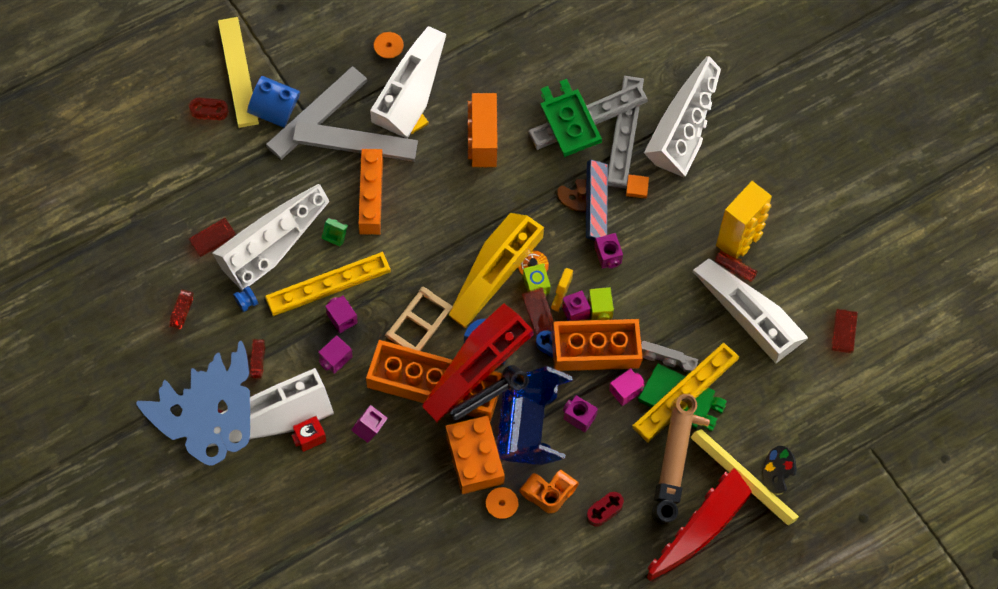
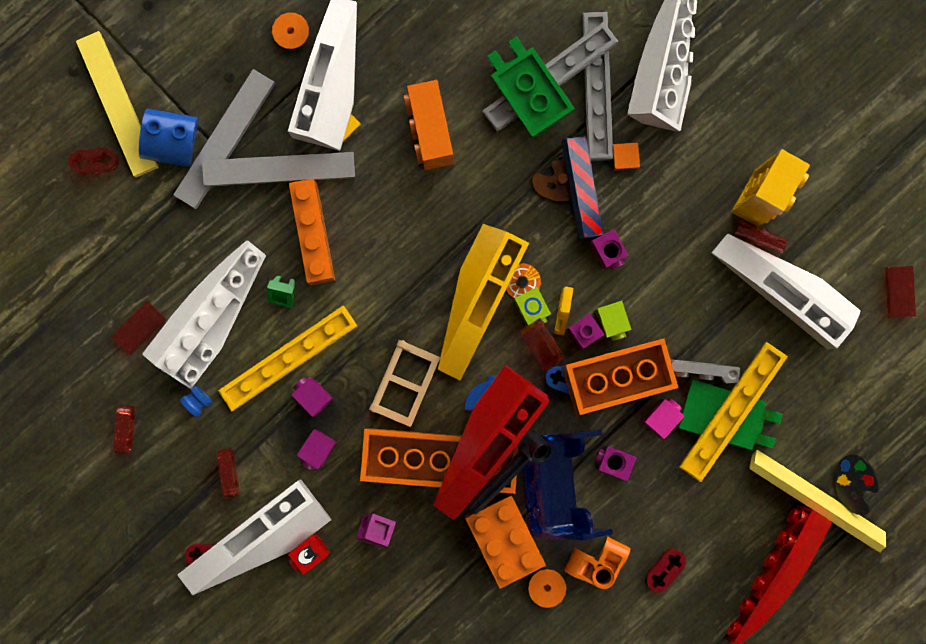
camera: 10 degrees left, 20 degrees up
medium blue piece [136,341,250,465] -> none
medium nougat piece [652,394,710,524] -> none

